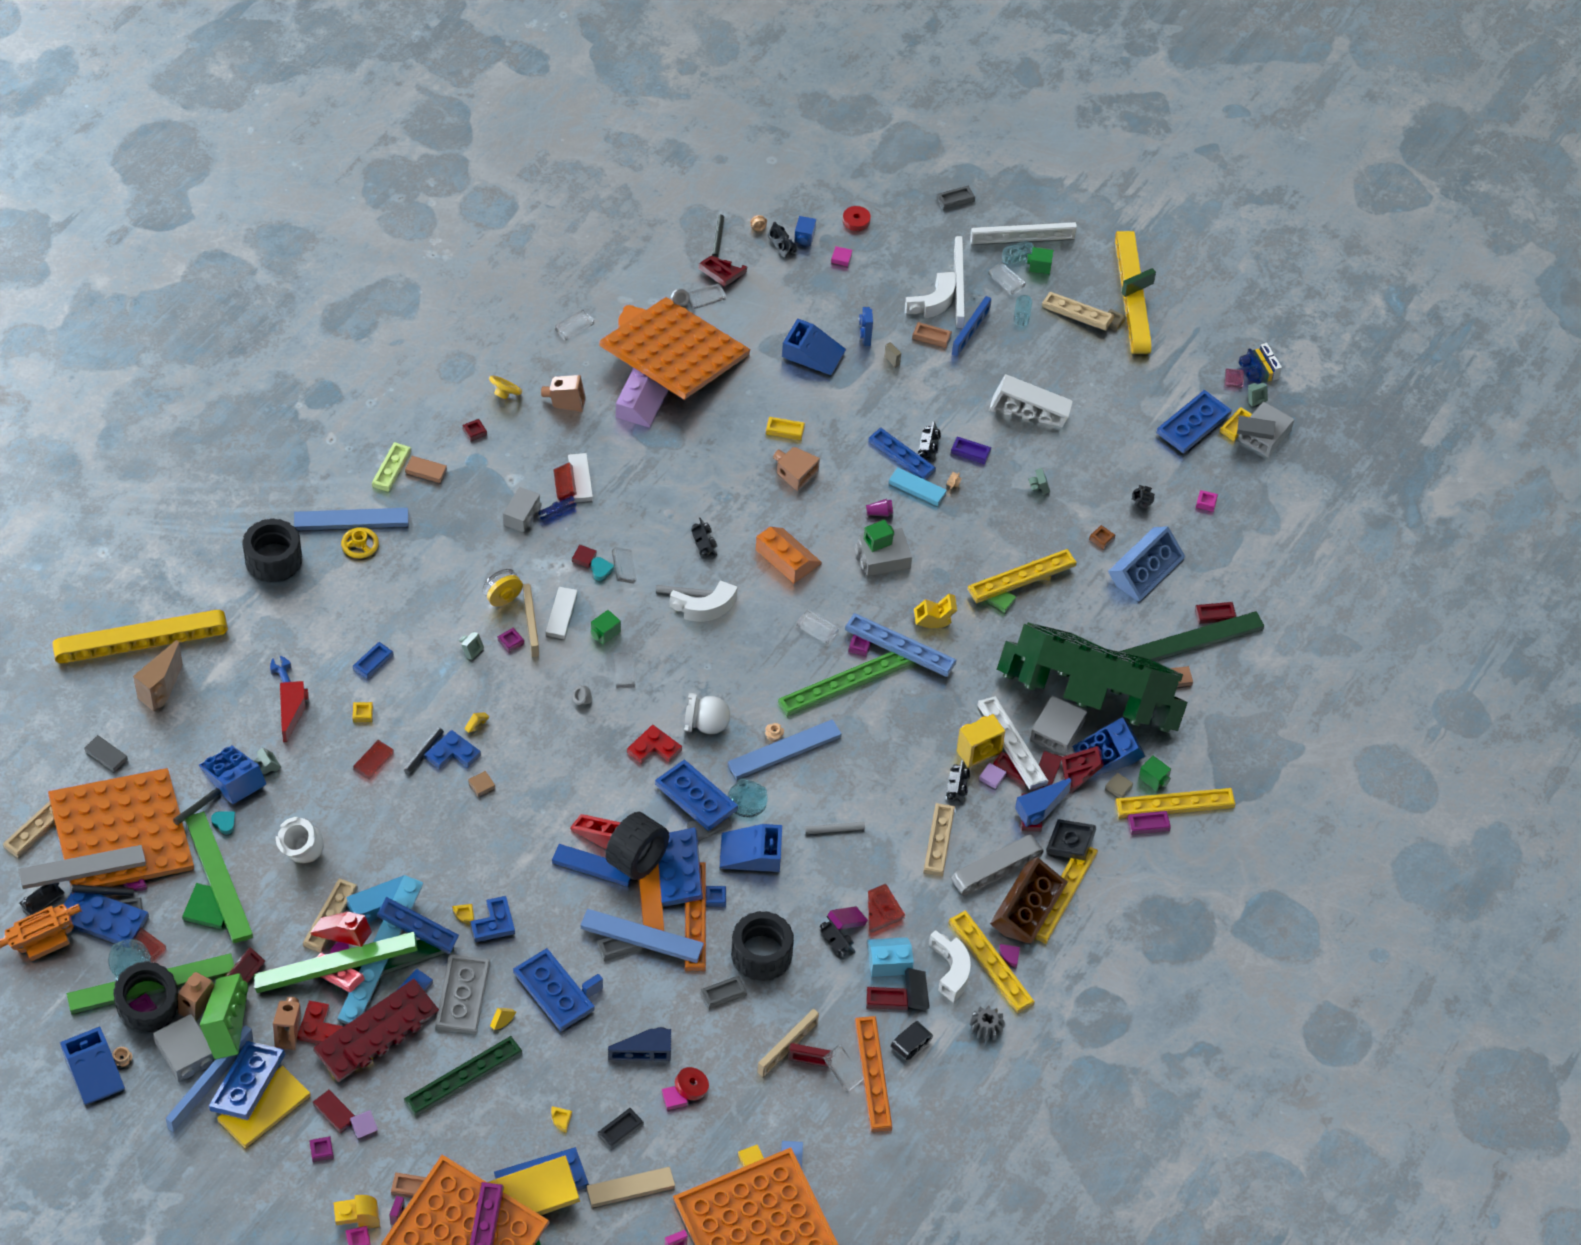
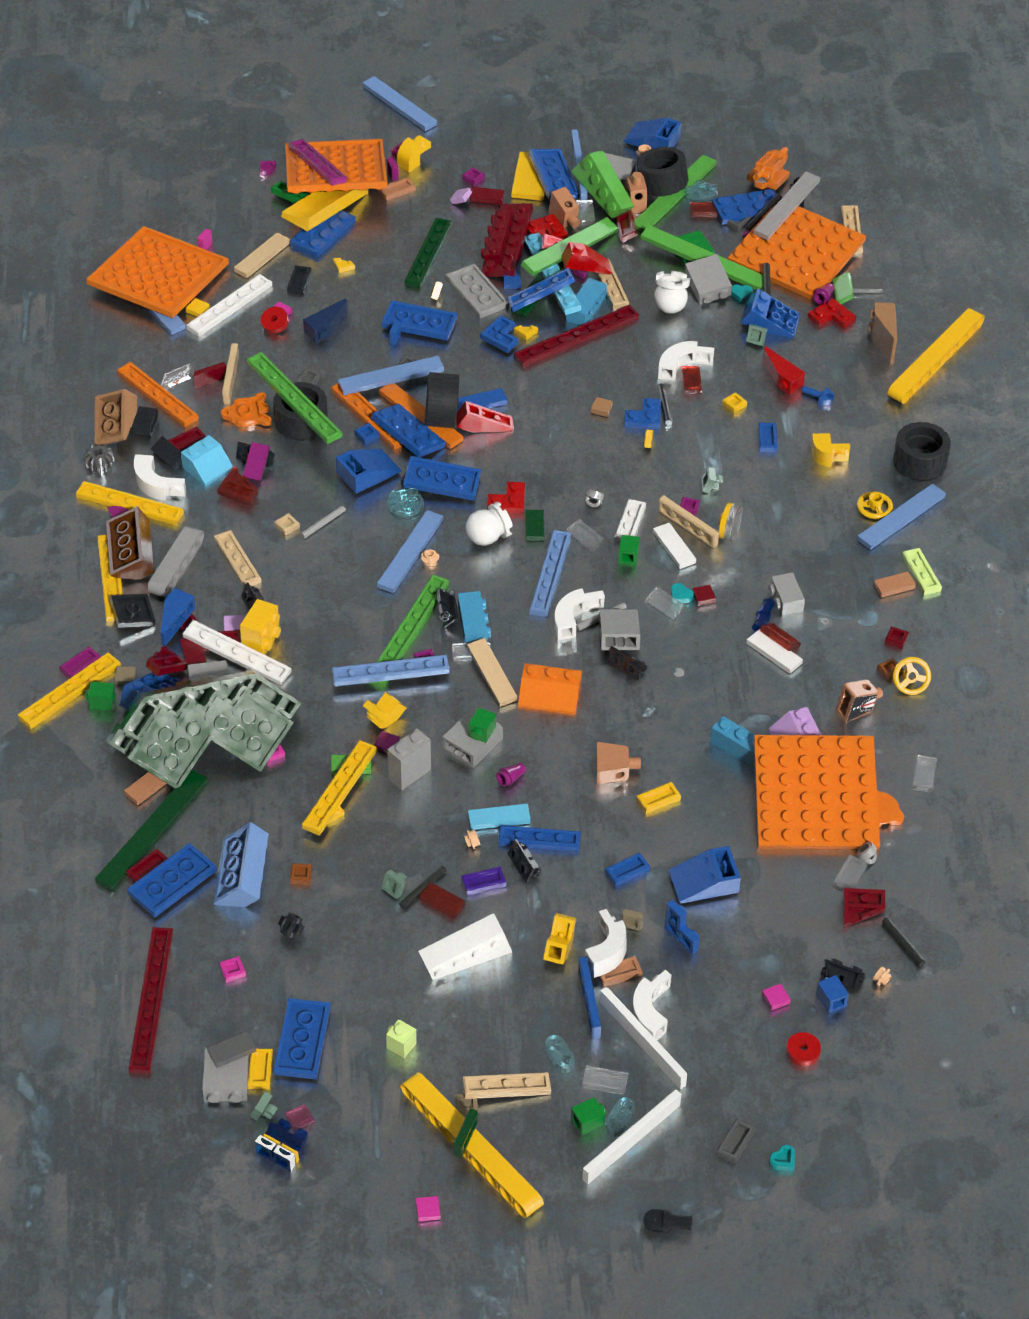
camera: 145 degrees right, 5 degrees down
none -> medium nougat slope [94,389,137,446]
none -> blue plate [127,843,217,918]
none -> dark red tile [128,927,174,1074]
none -> white tile [186,274,272,337]
none -> orange tile [221,392,272,427]
none -> bright green tile [247,352,342,444]
none -> tan tile [274,513,300,536]
none -> magenta tile [374,731,400,754]
none -> yellowish green brick [385,1019,417,1058]
none -> light grey brick [387,729,431,791]
none -> pearl dark grey bar [399,865,447,909]
none -> dark pink tile [416,1196,441,1222]
none -> clear red tile [420,882,465,919]
none -> black hinge [436,589,458,628]
none -> dark azure brick [458,591,491,648]
none -> tan tile [467,638,517,707]
none -> dark red tile [514,305,639,367]
none -> dark green tile [525,510,544,541]
none -> medium blue tile [529,530,571,618]
none -> yellow brick [543,913,576,965]
none -> clear tile [576,200,595,226]
none -> white arch [585,909,627,978]
none -> light grey brick [599,609,640,650]
none -> blue tile [605,852,650,887]
none -> white tile [614,499,646,543]
none -> black arm [643,1209,693,1233]
none -> white arch [658,341,714,381]
none -> light grey brick [685,254,732,305]
none -> dark azure brick [710,716,755,769]
none -> teal tile [769,1145,795,1171]
none -> red plate [808,298,857,328]
none -> yellow brick [811,433,850,466]
none -> magenta cone [814,283,834,304]
none -> bright green tile [833,272,854,304]
none -> dark orange tile [877,658,904,682]

